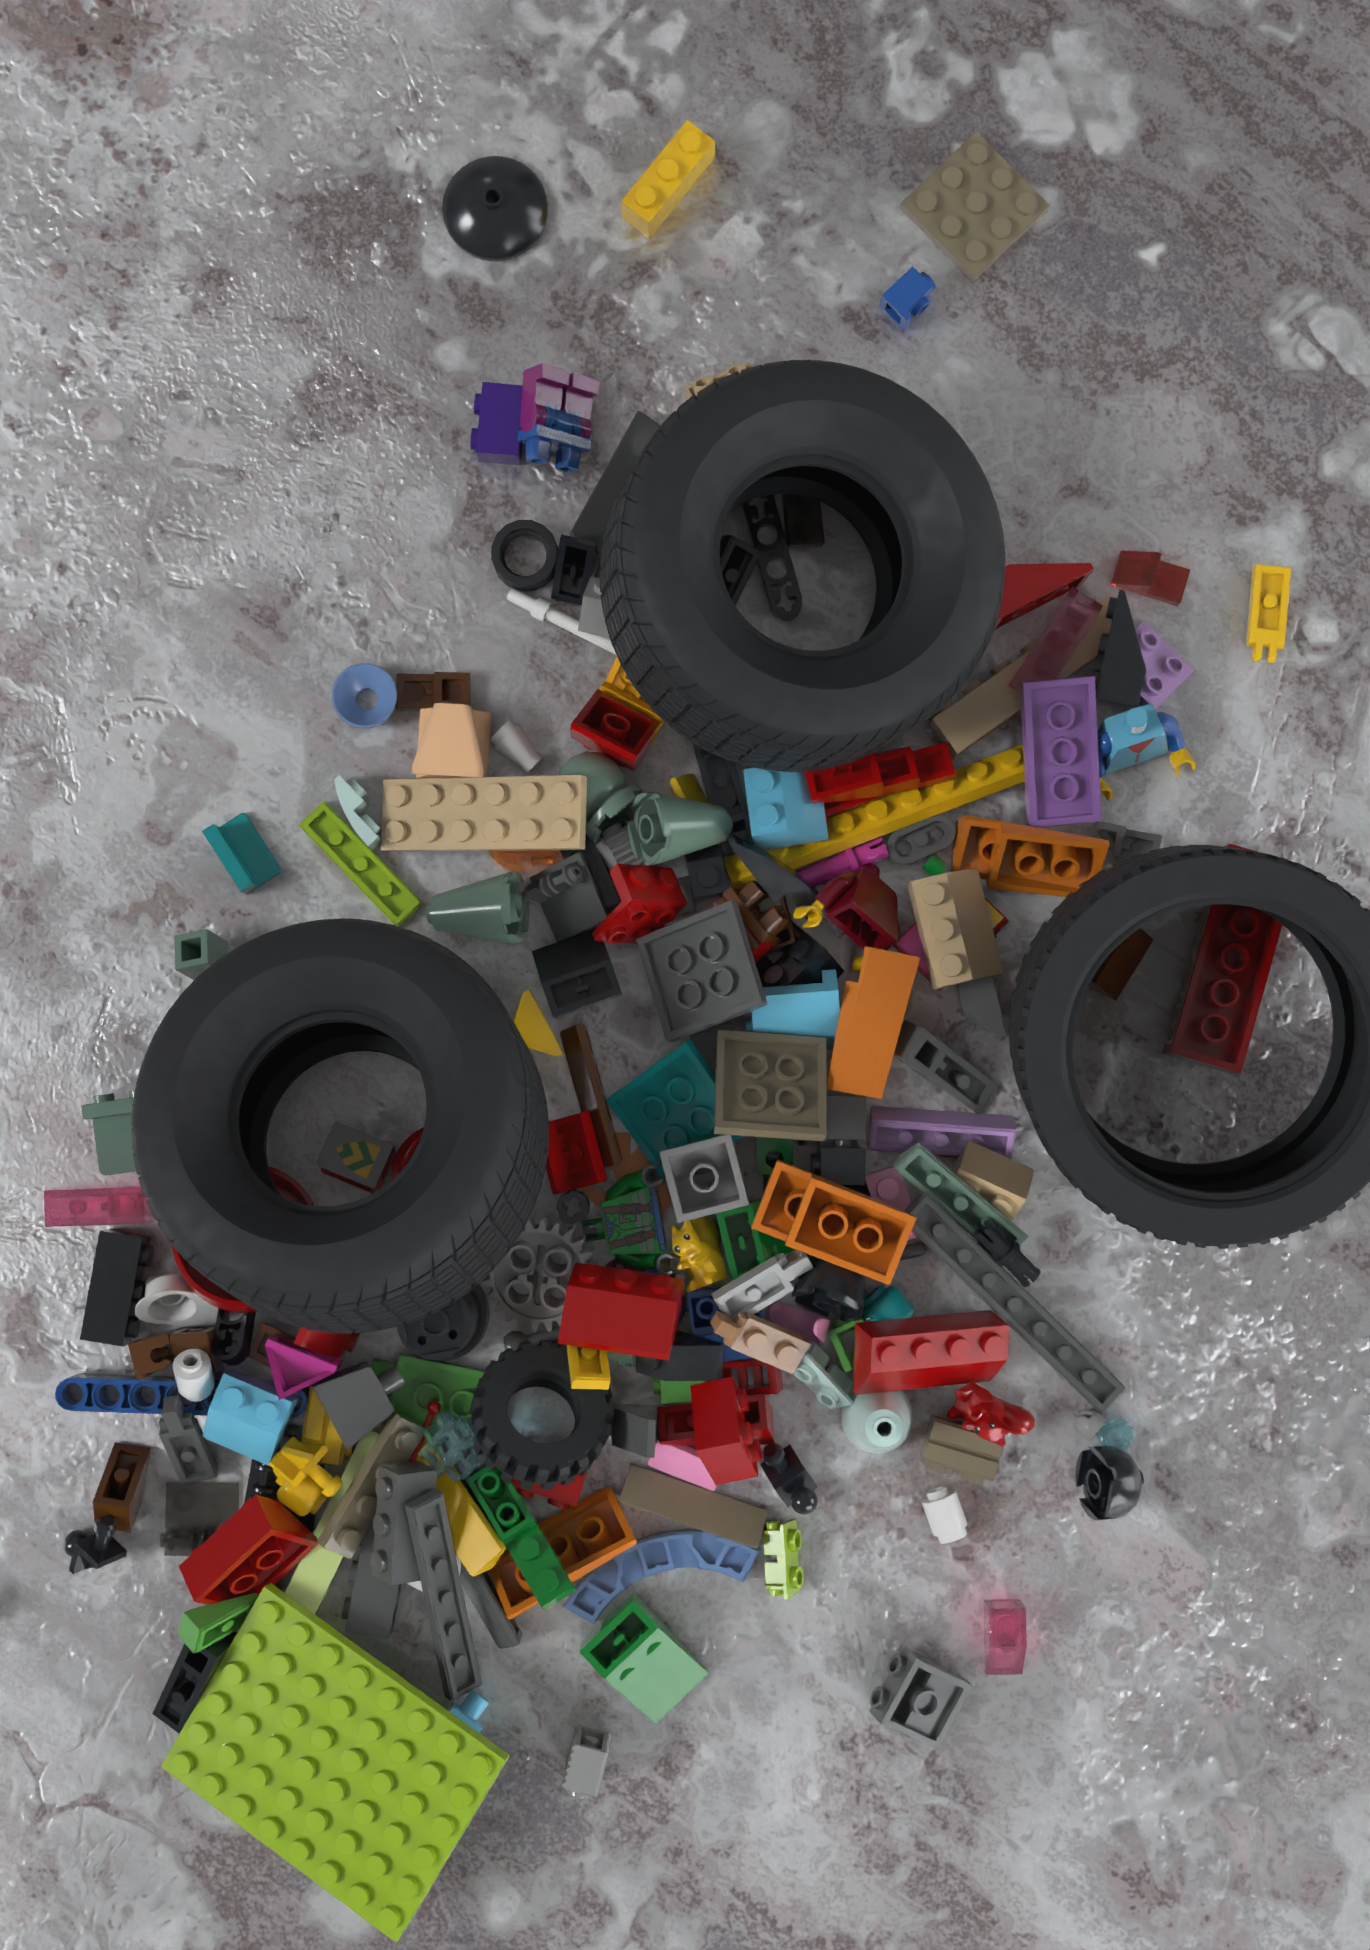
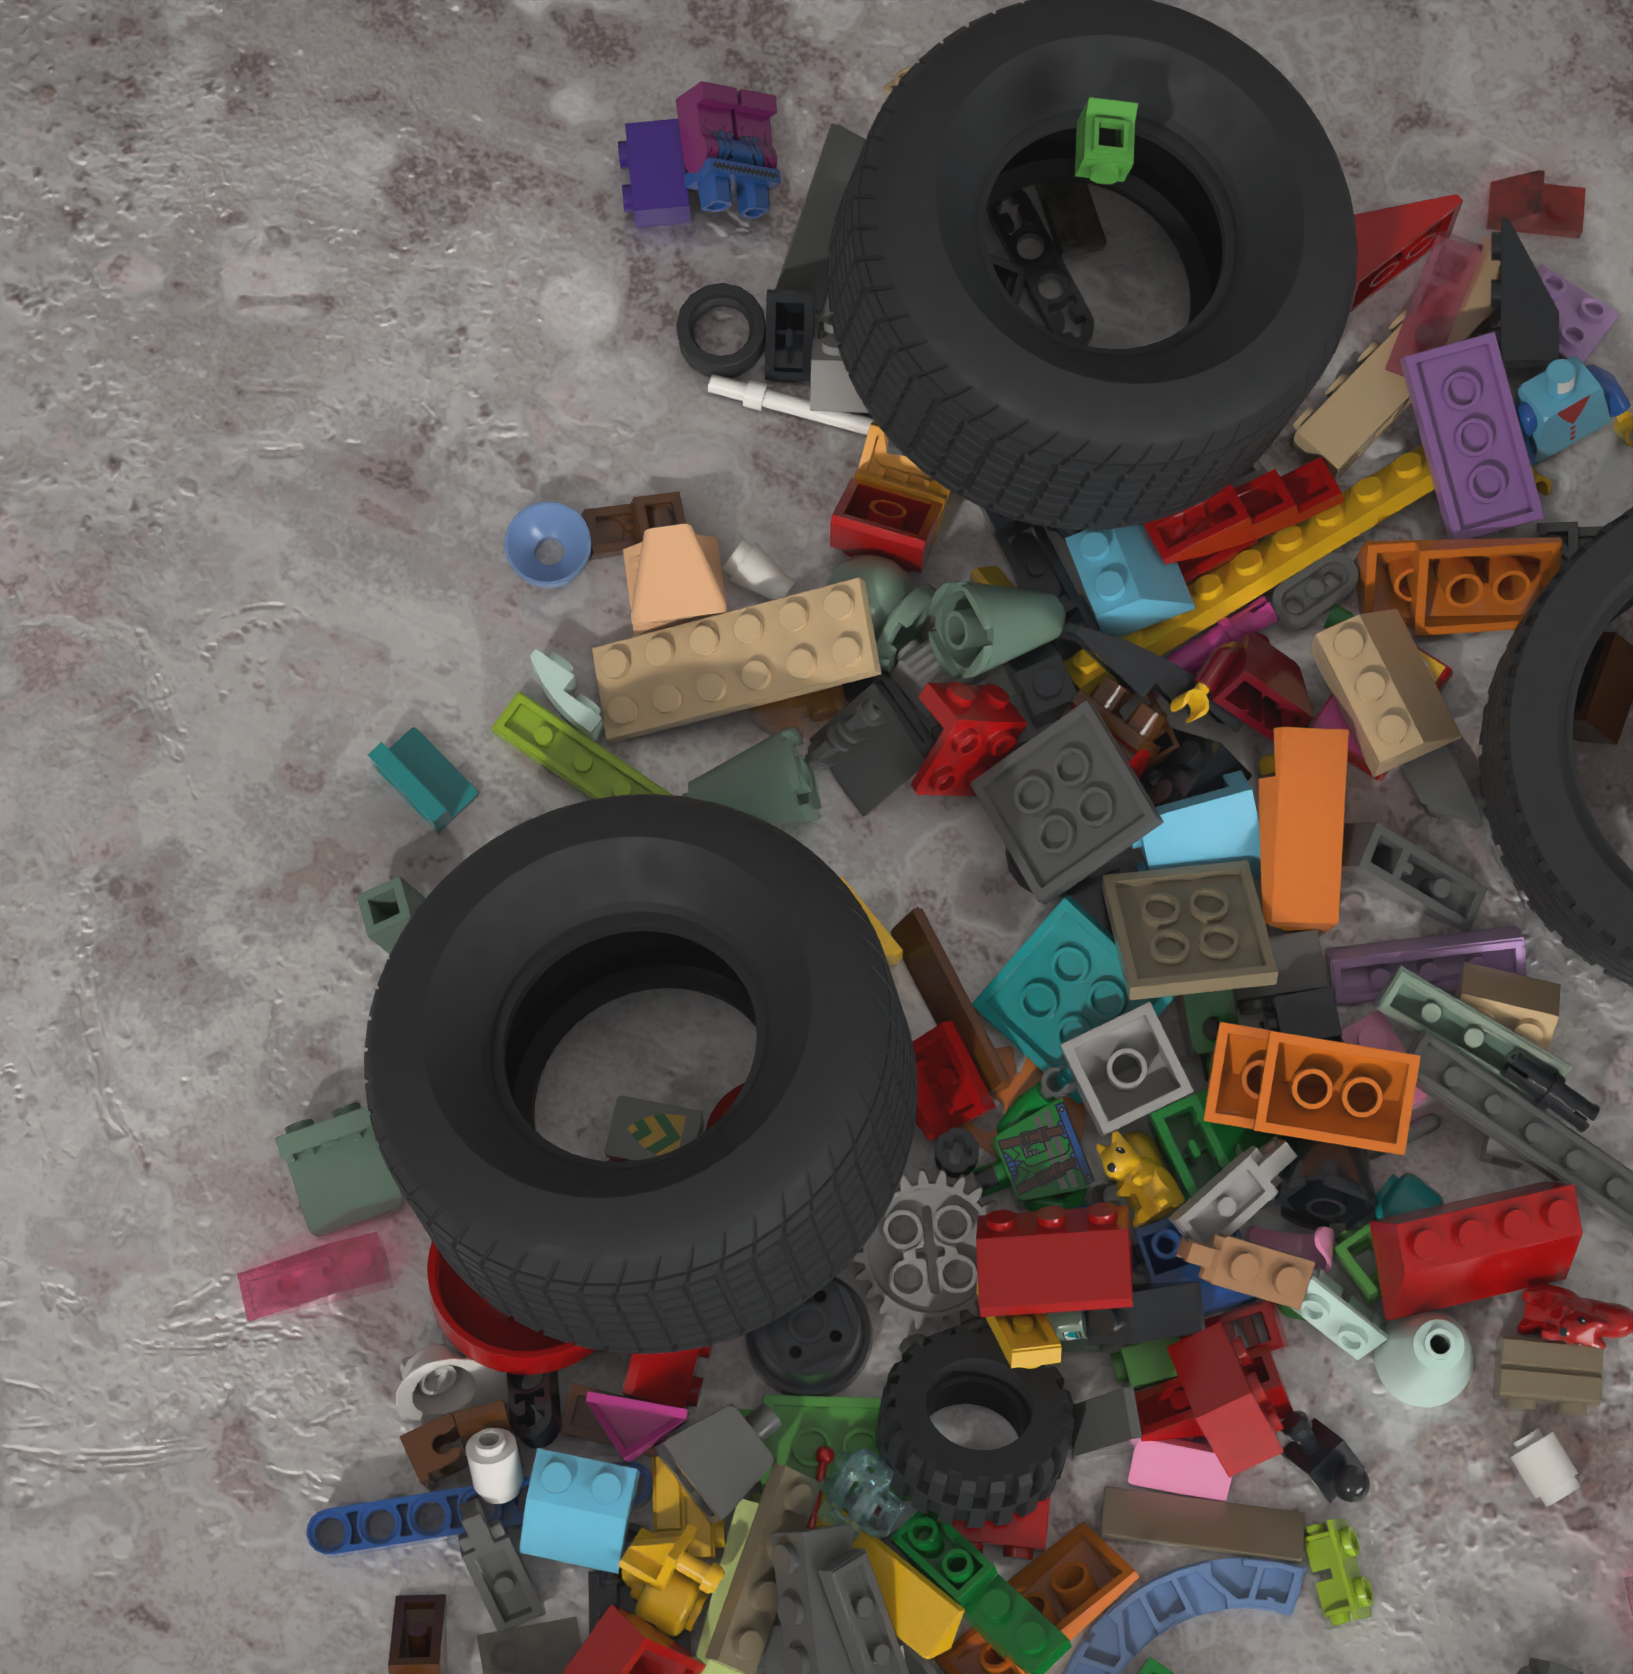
camera: 10 degrees left, 10 degrees down
black brick [80,1229,154,1347] -> none
black slope [532,929,623,1019] -> none
none -> bright green window [1075,97,1138,184]

